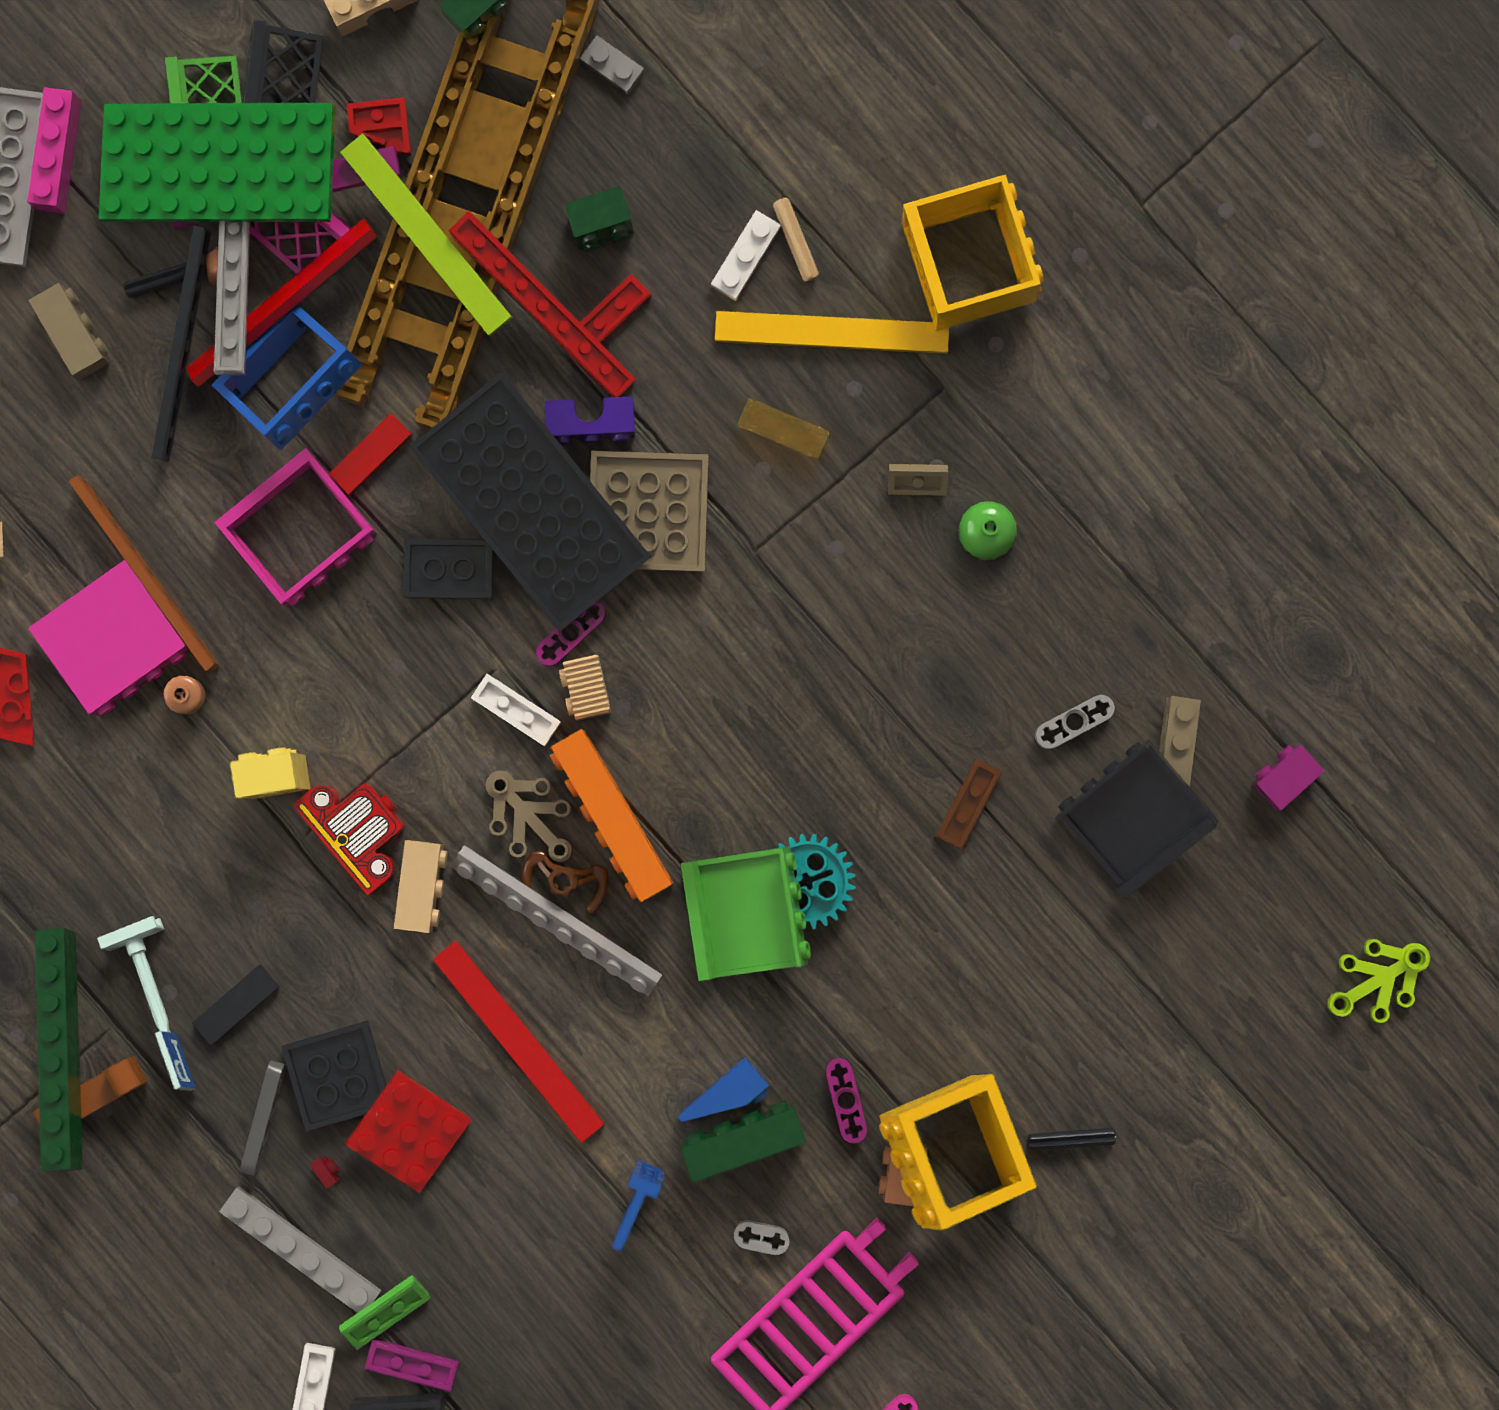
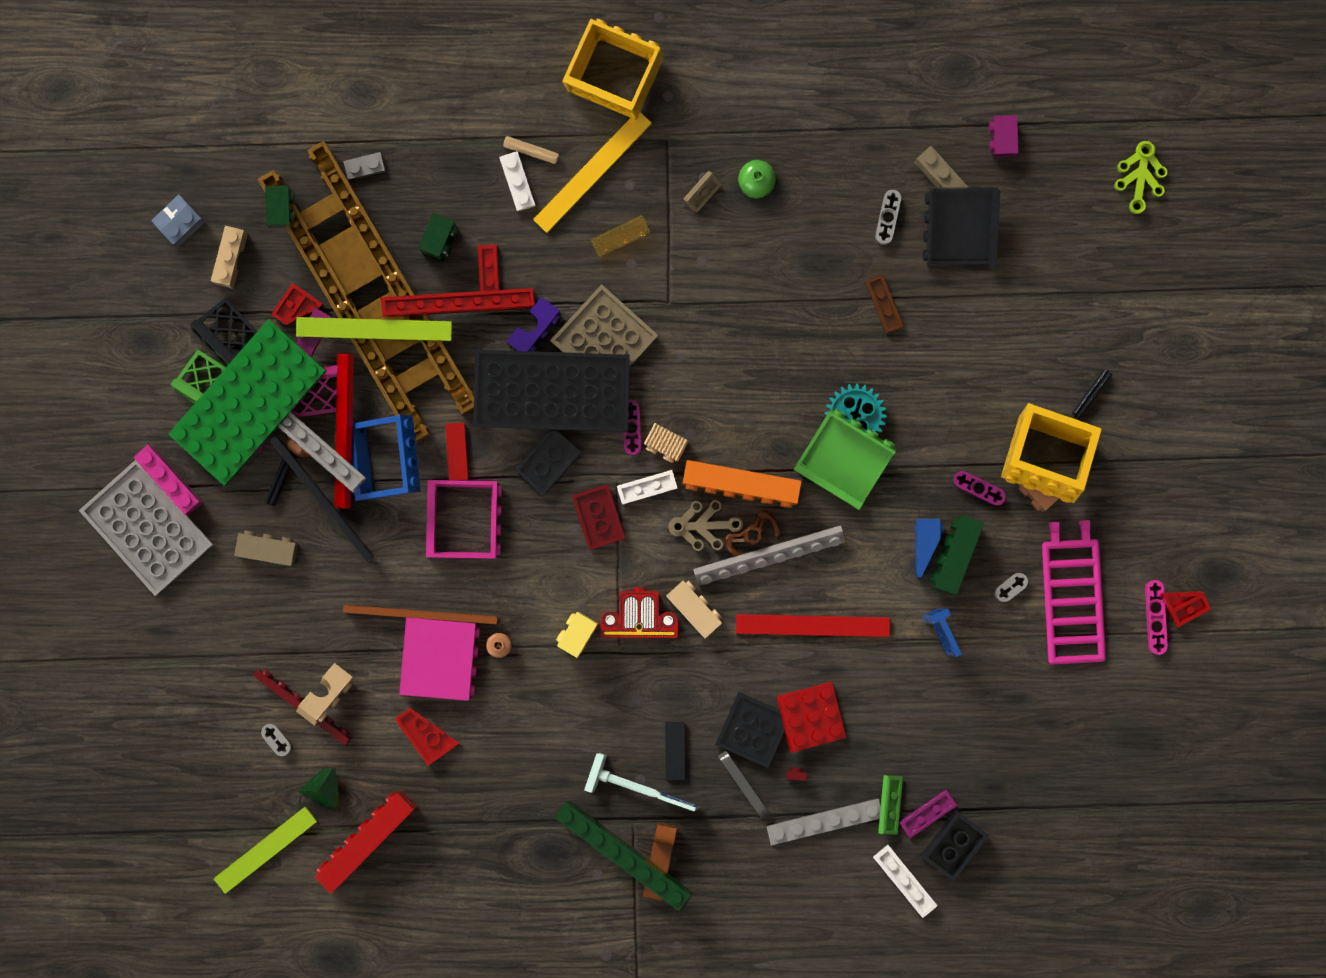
camera: 50 degrees left, 0 degrees up
none -> dark red plate [571,484,626,550]

